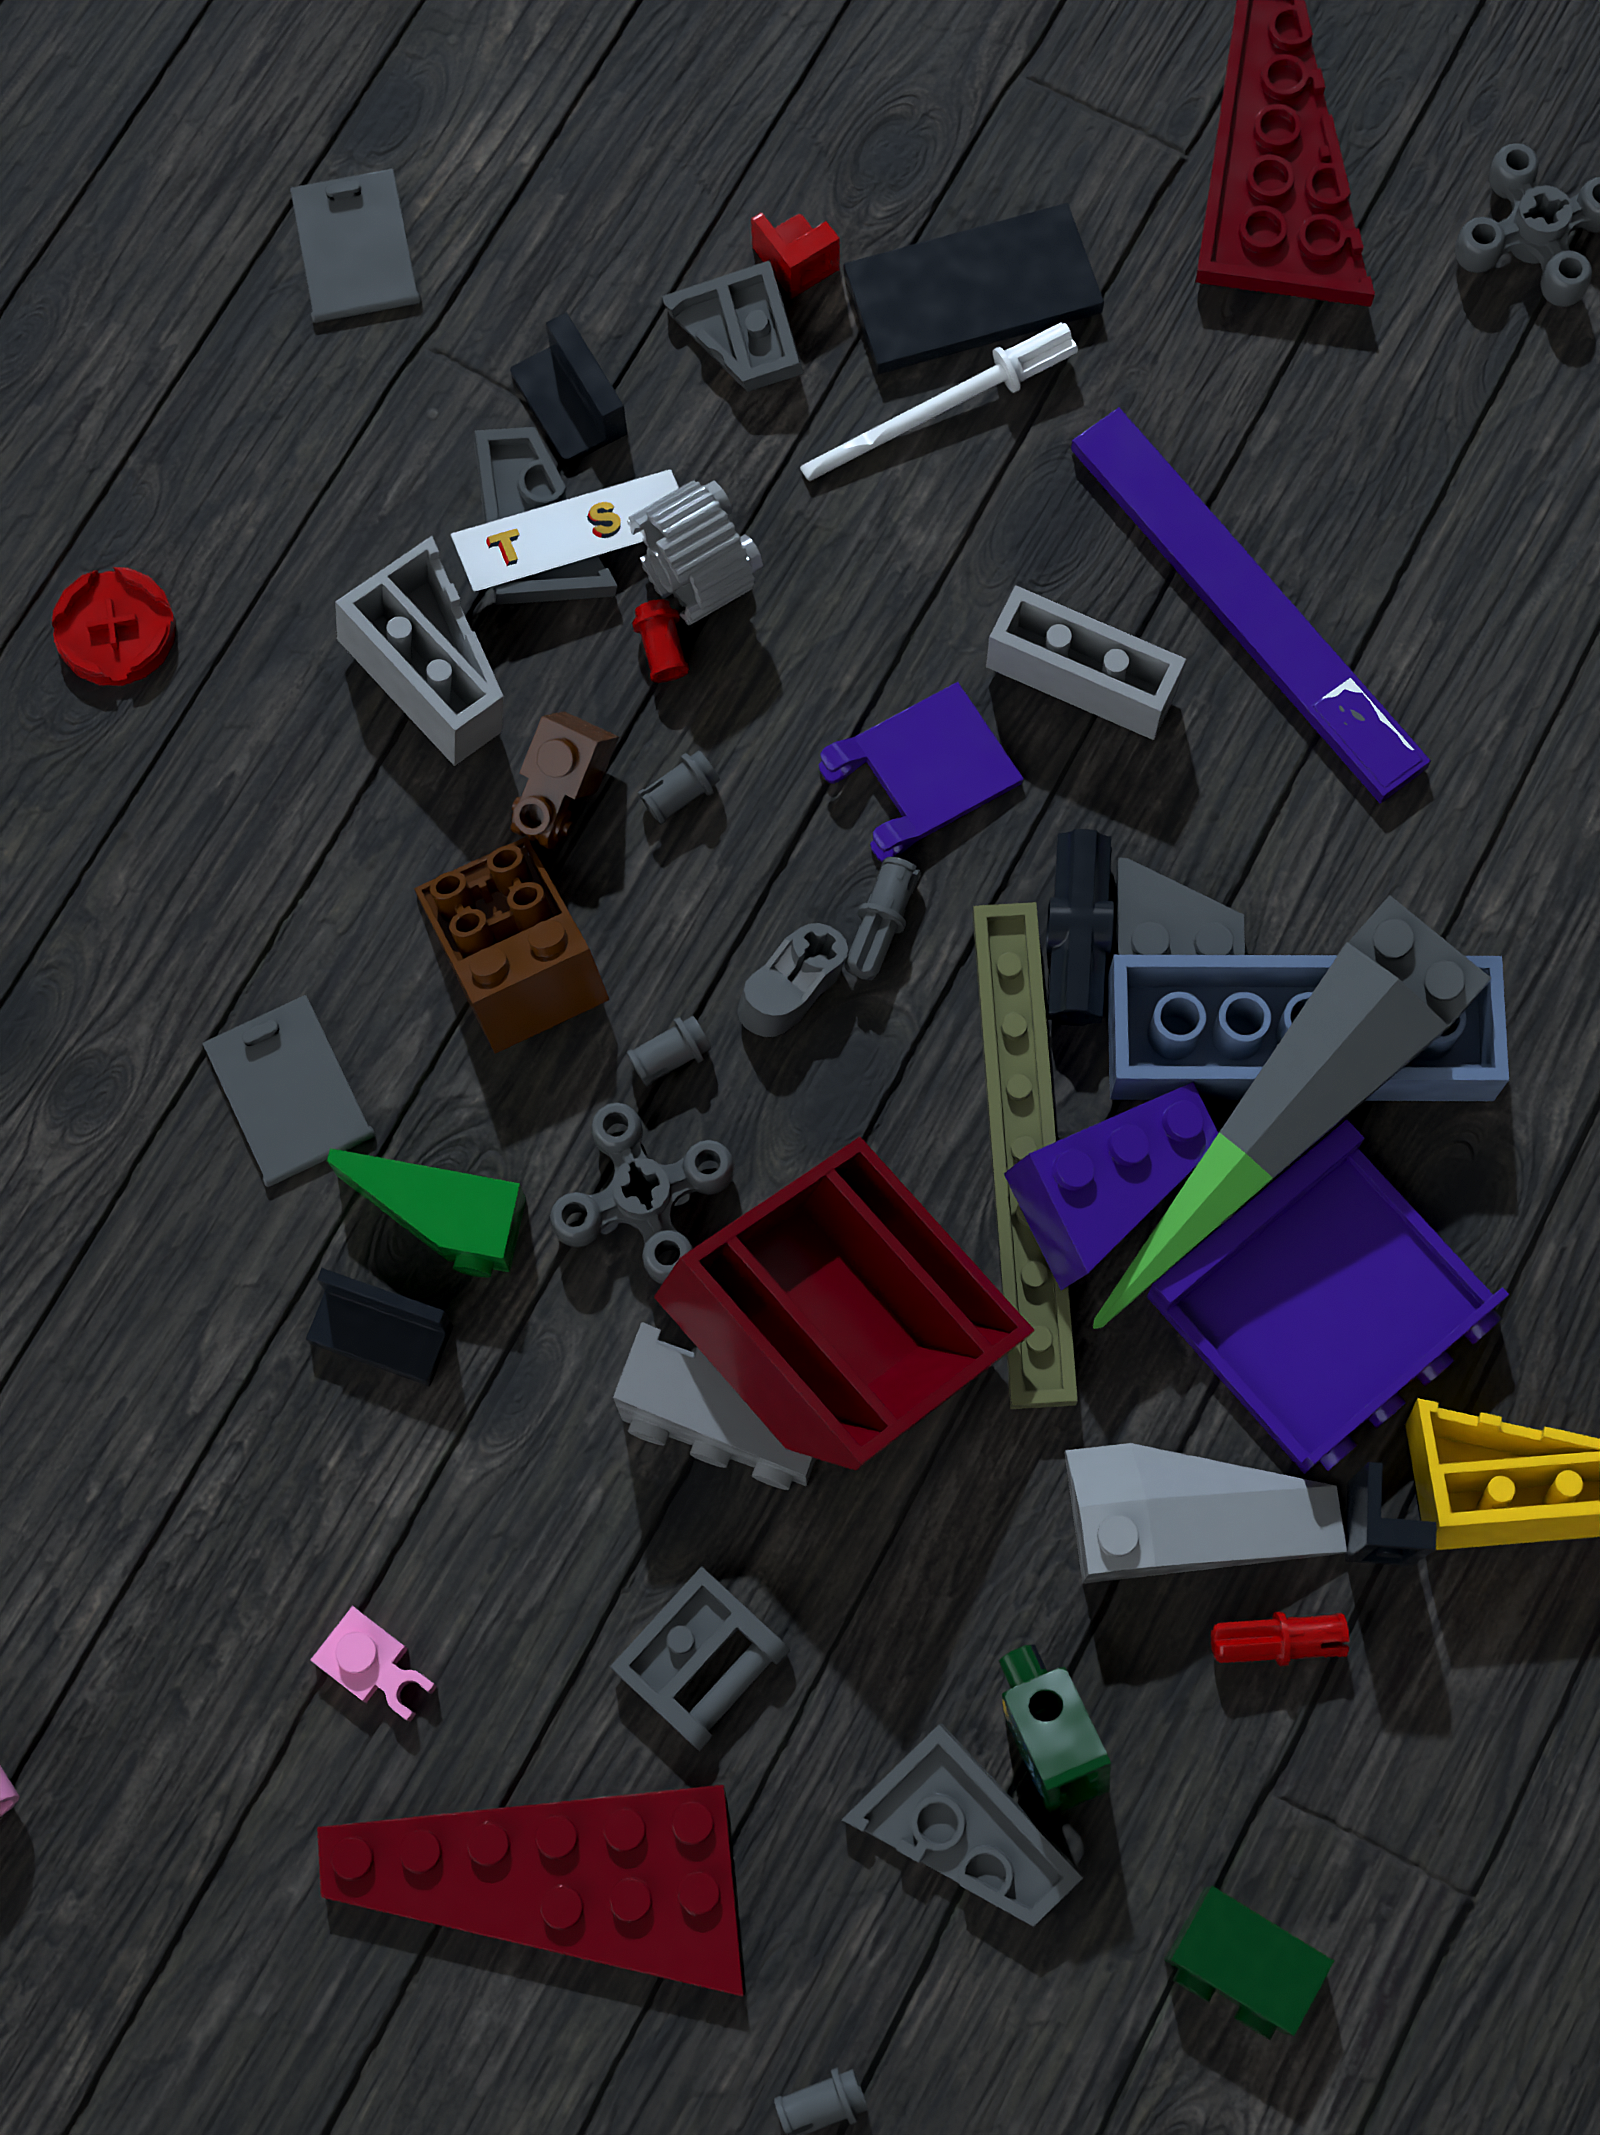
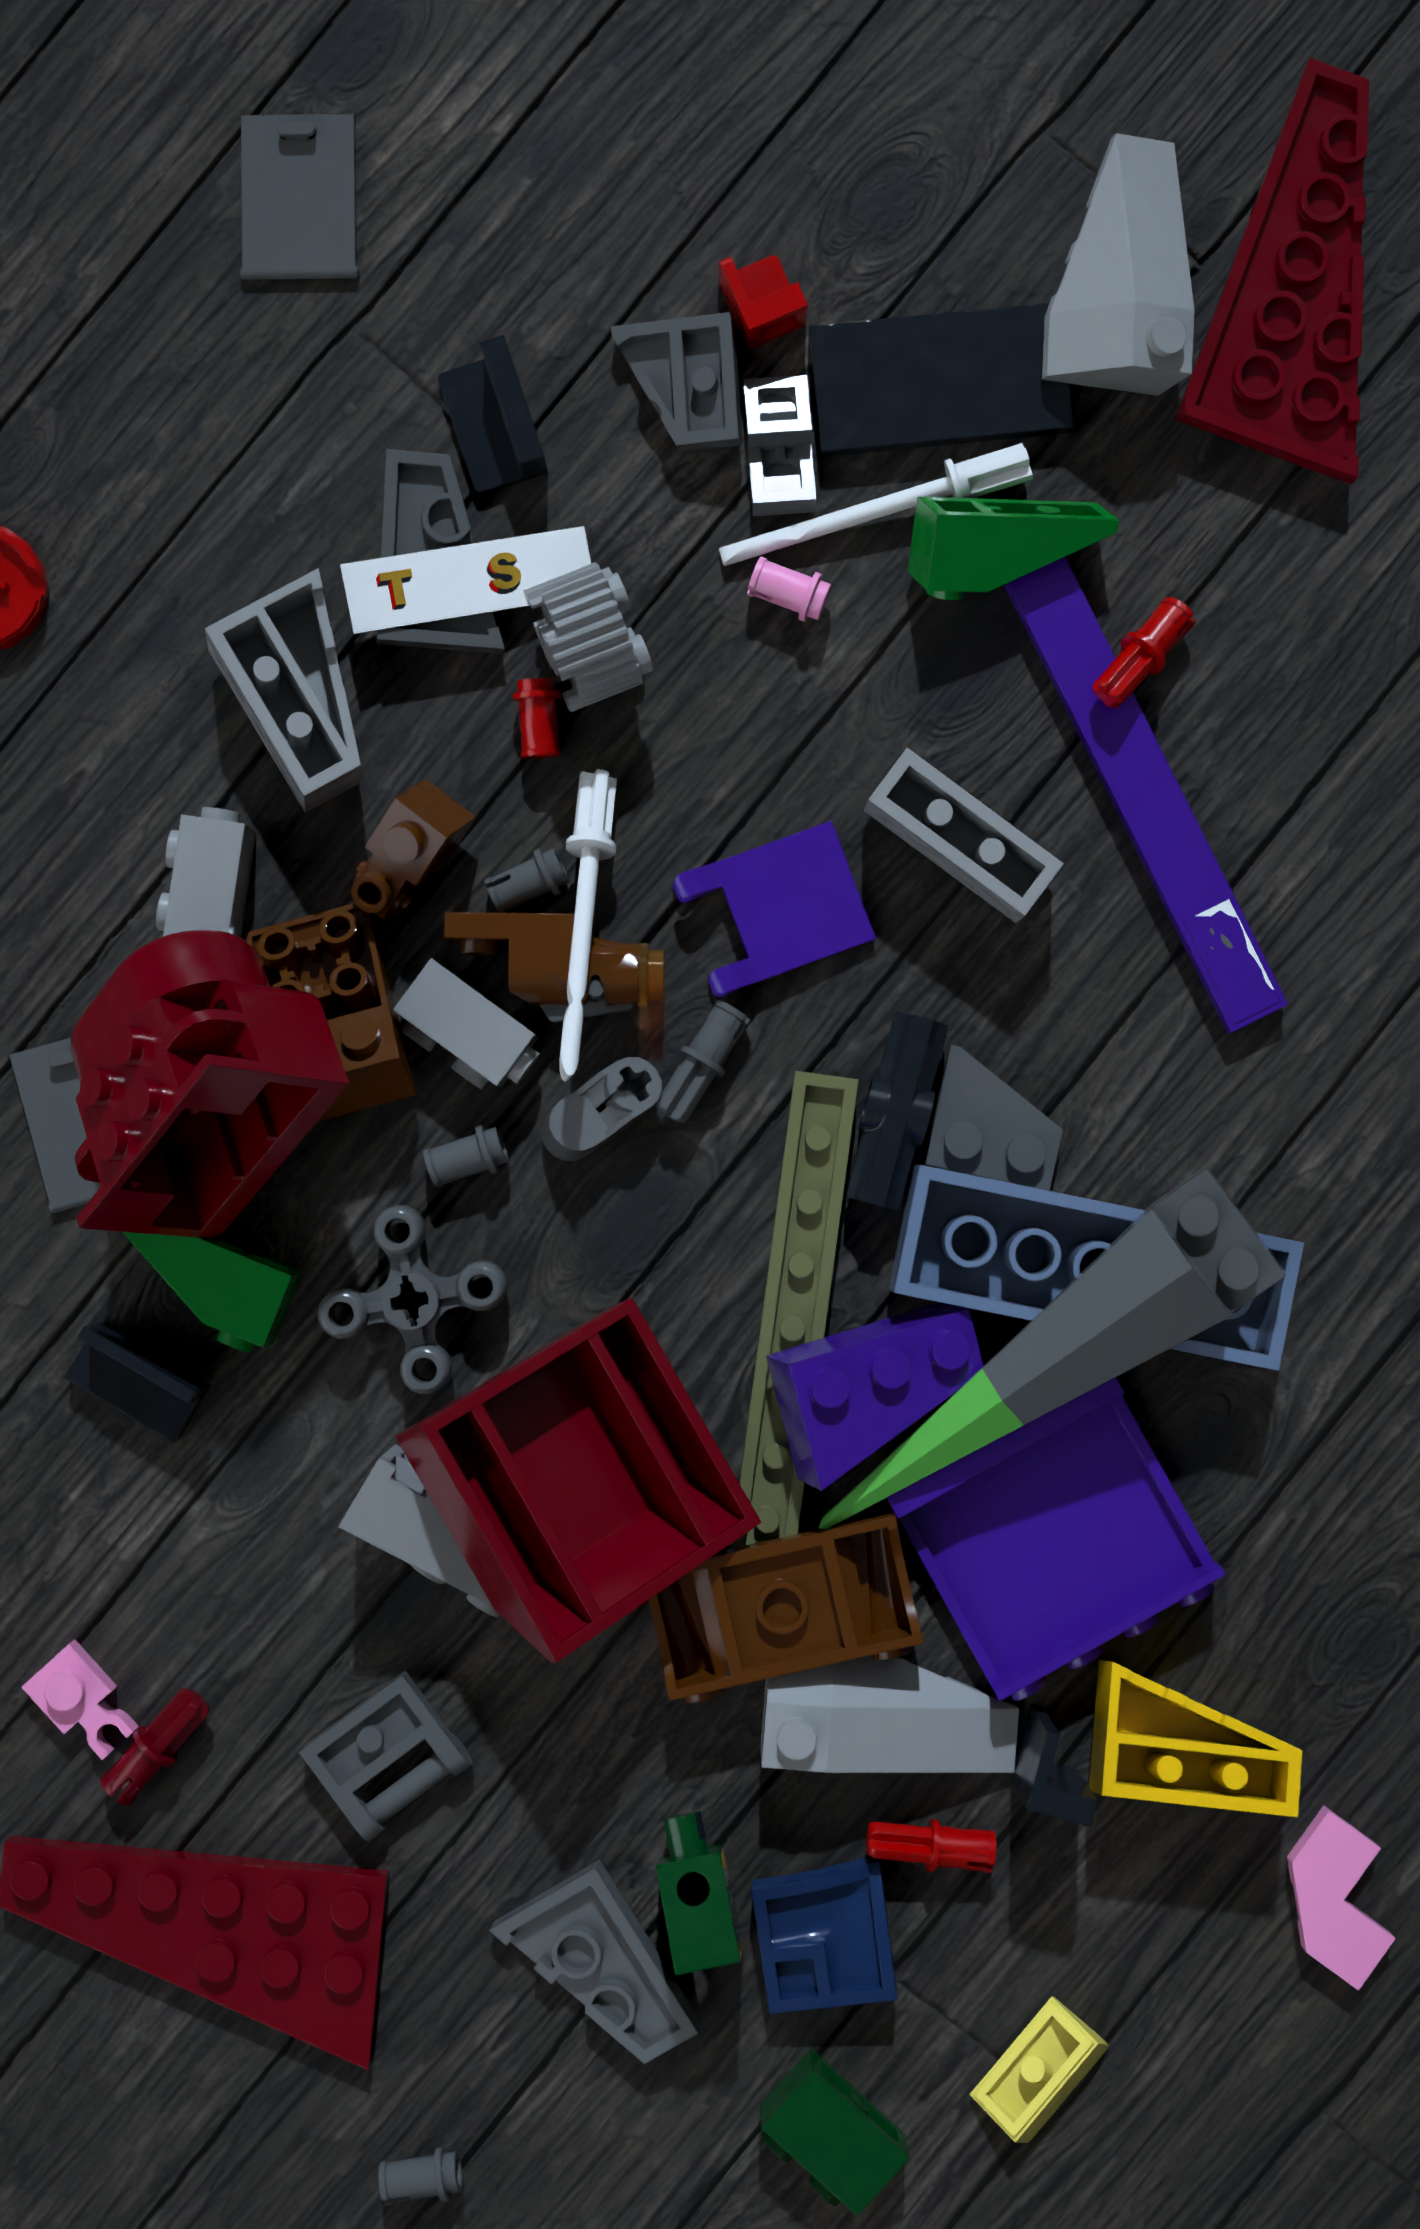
camera: 10 degrees right, 15 degrees up
none -> dark red brick [70,929,350,1239]
none -> dark red axle [100,1688,210,1806]
none -> light grey brick [156,807,256,938]
none -> light grey brick [393,958,540,1090]
none -> reddish brown plate [444,912,664,1022]
none -> white piece [559,769,617,1082]
none -> reddish brown piece [648,1509,924,1703]
none -> slope [744,375,816,516]
none -> bright pink pin [747,557,832,622]
none -> dark blue plate [751,1855,898,2014]
none -> green slope [908,497,1119,600]
none -> light yellow slope [970,1997,1109,2143]
none -> light grey wedge [1042,133,1195,396]
none -> red axle [1092,597,1196,708]

